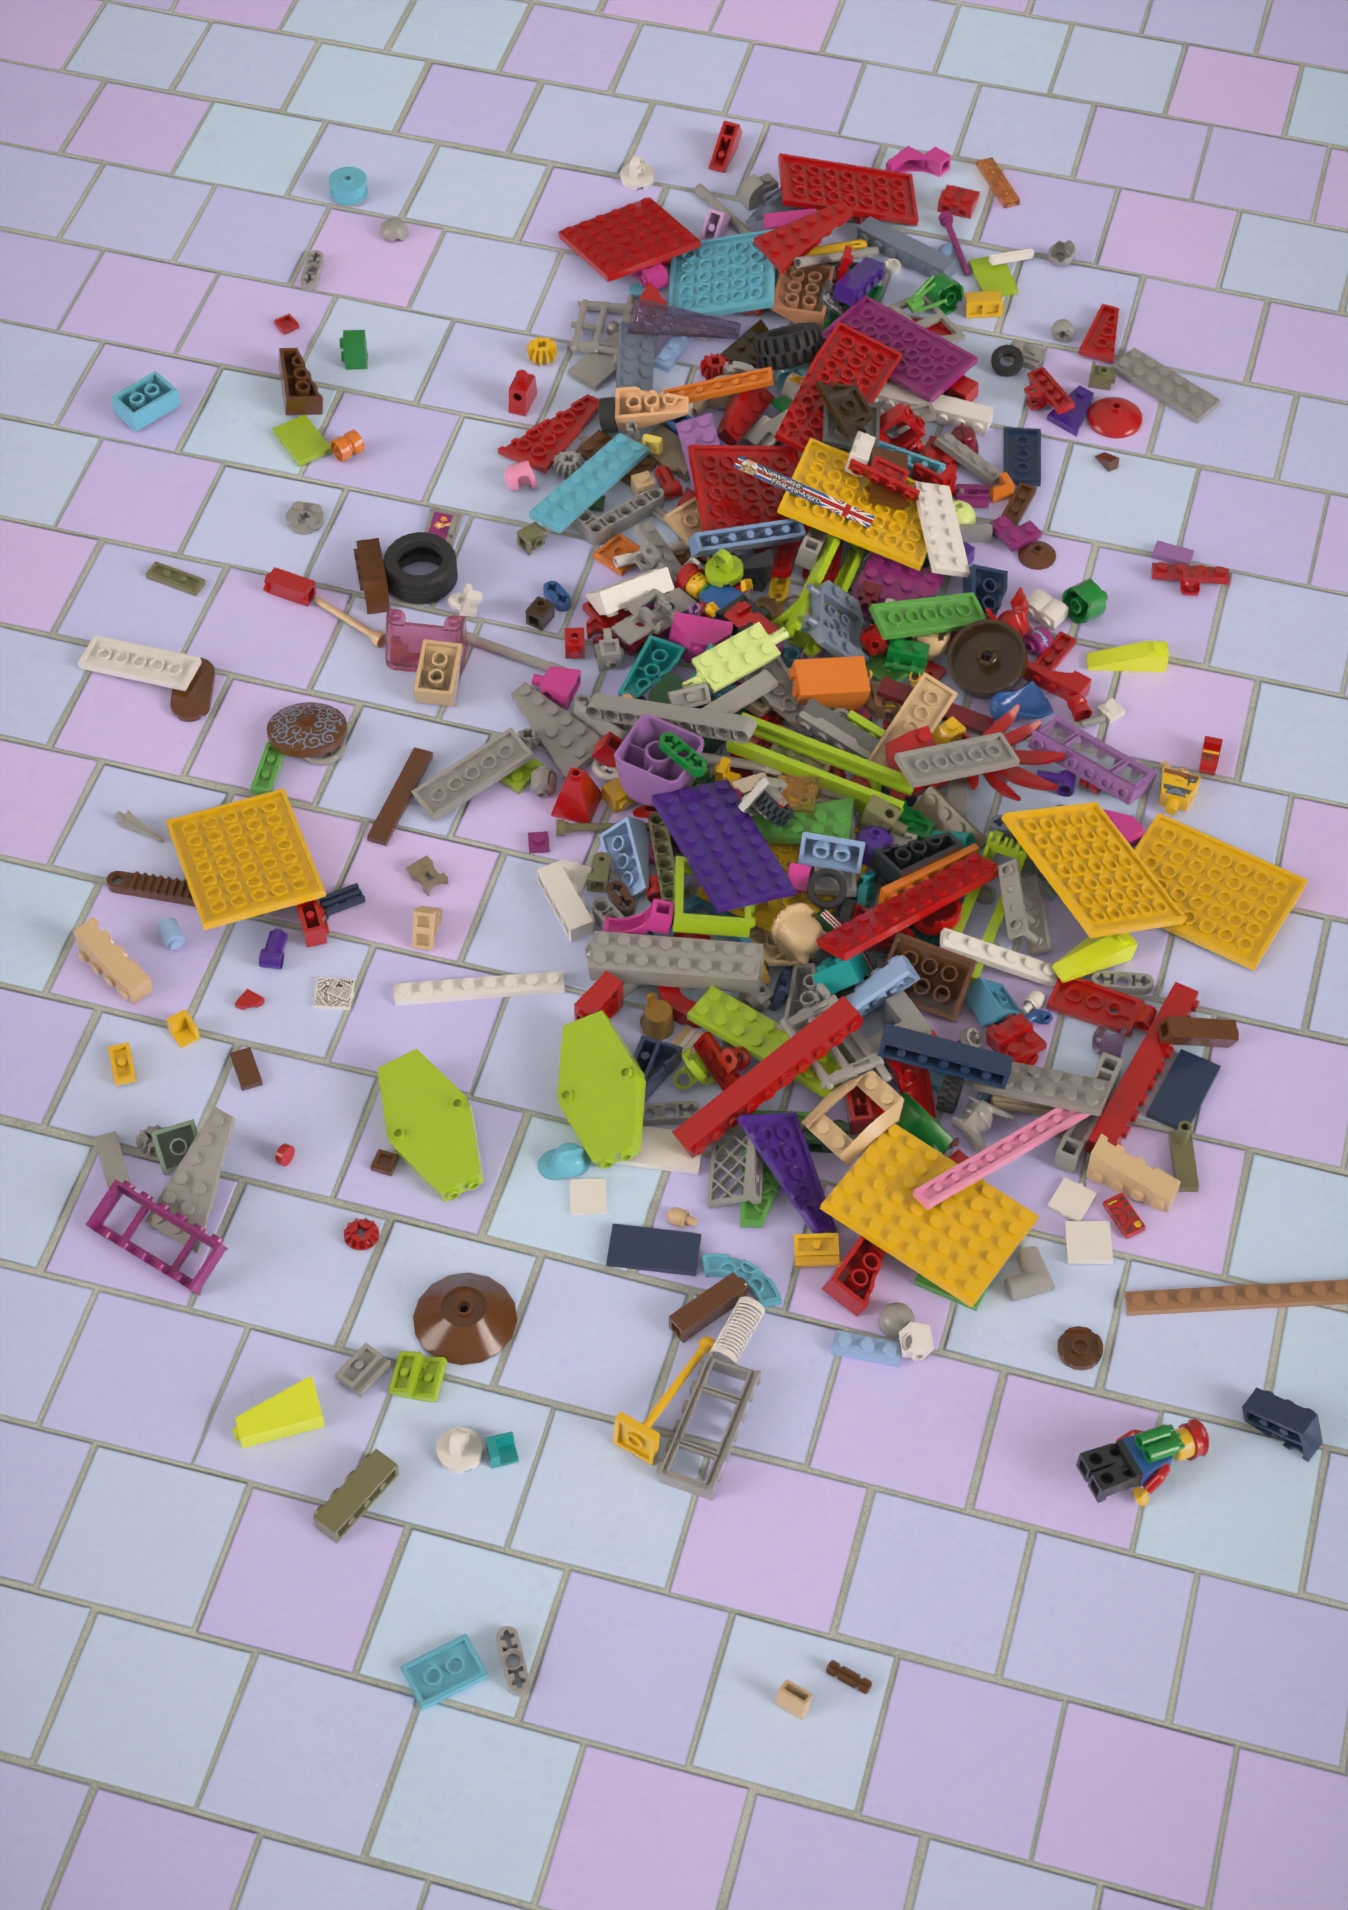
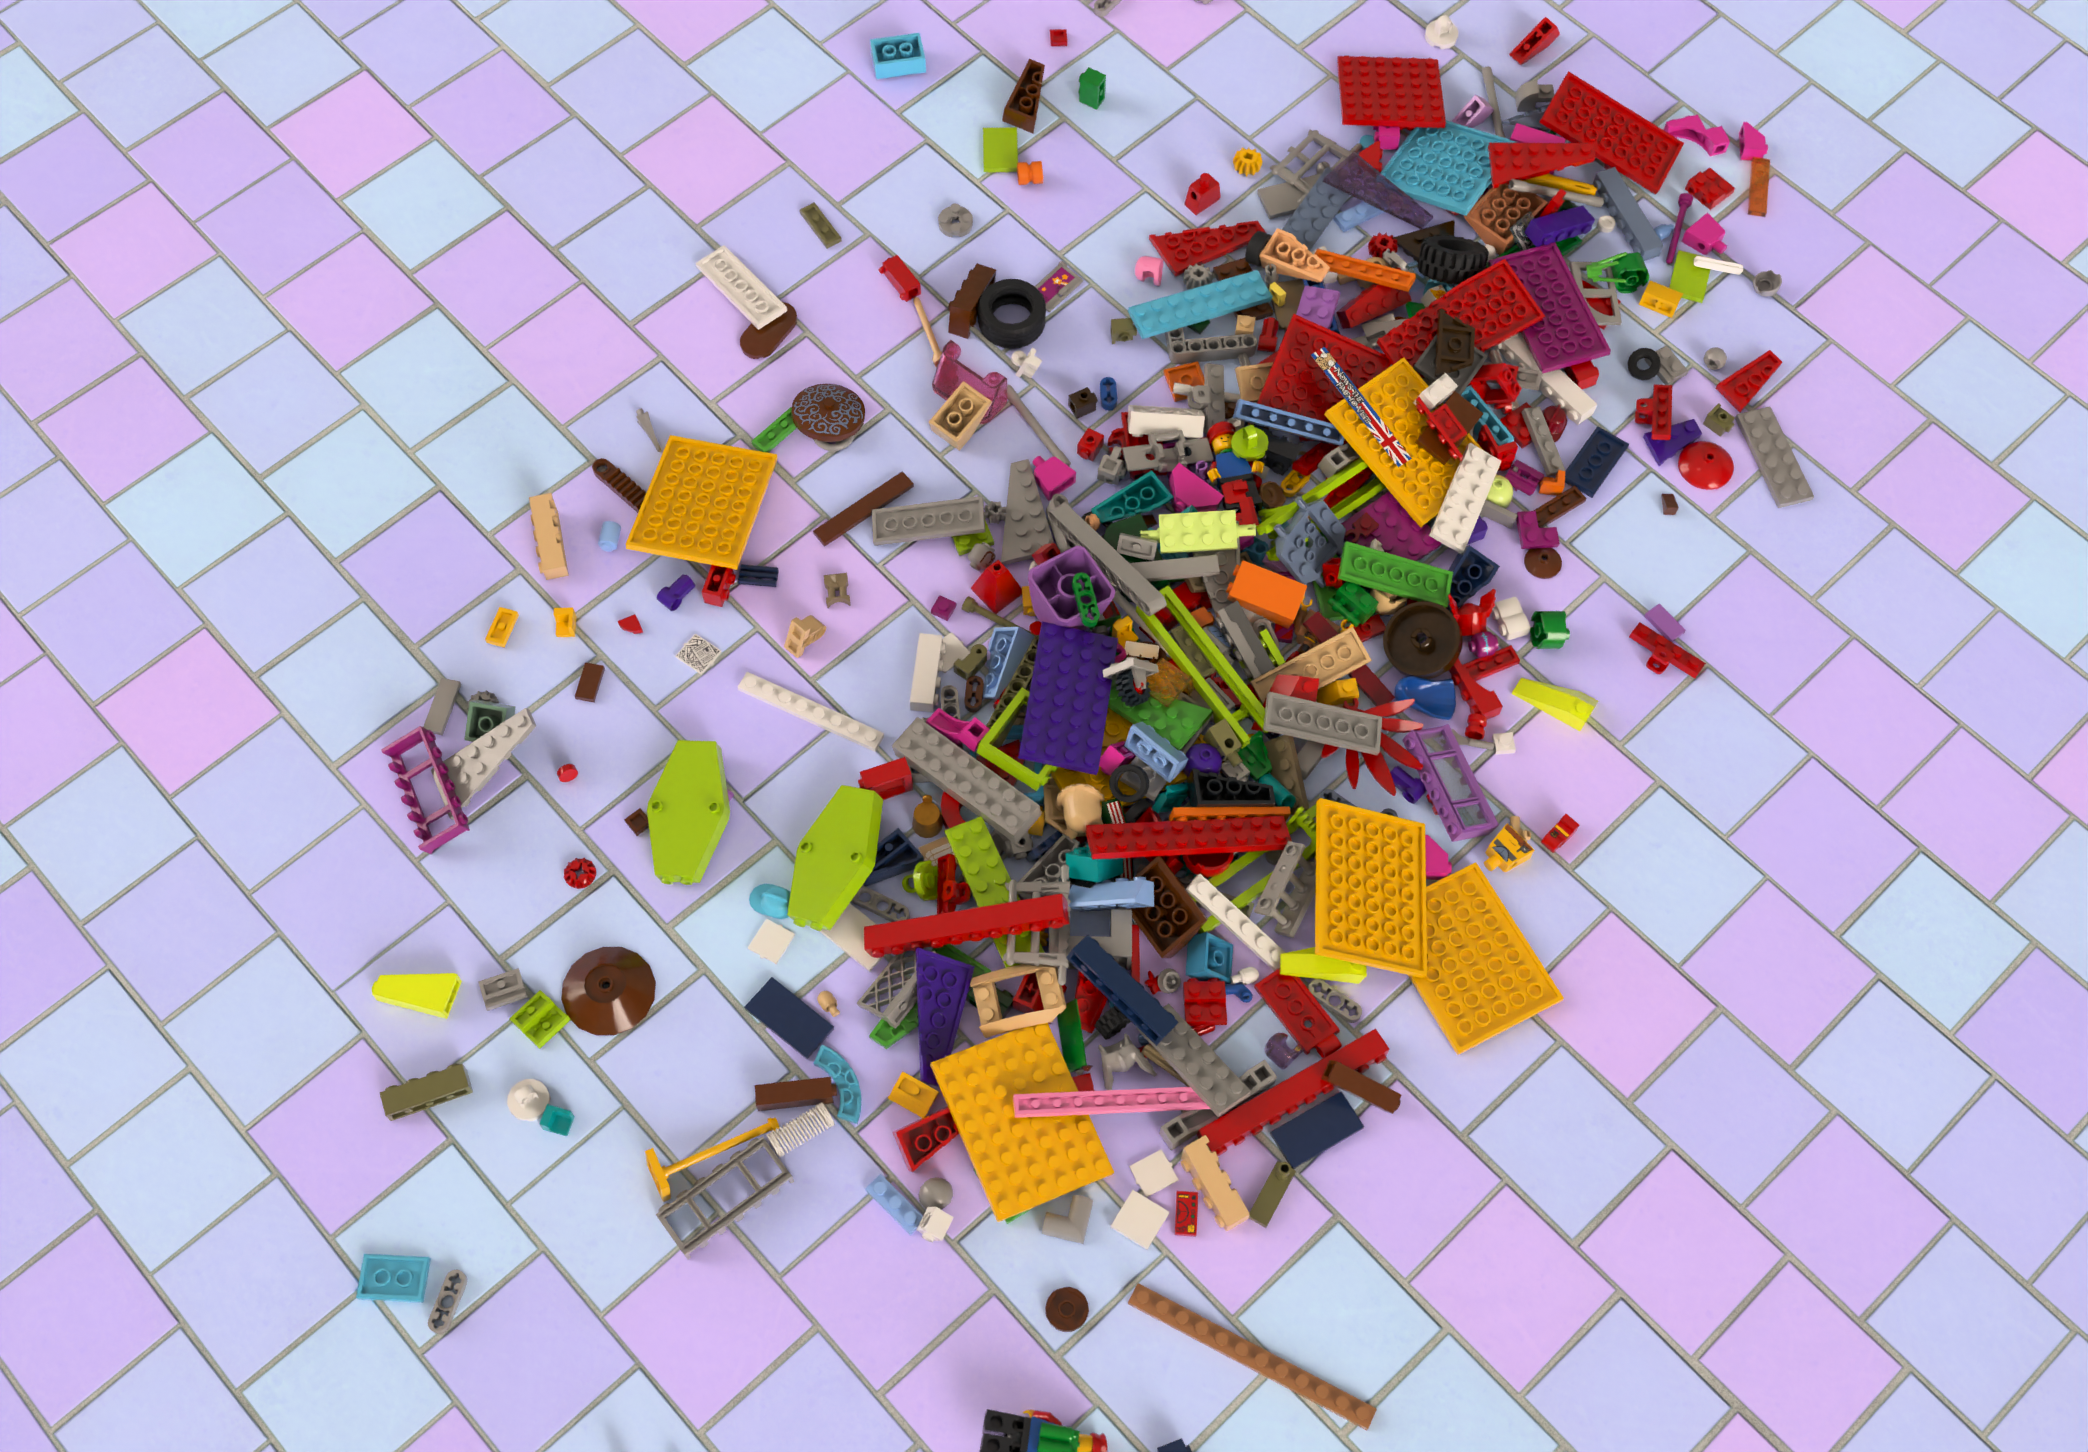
camera: 30 degrees right, 10 degrees up
none -> dark pink torso [1681,213,1727,255]
none -> dark pink slope [1739,122,1768,161]

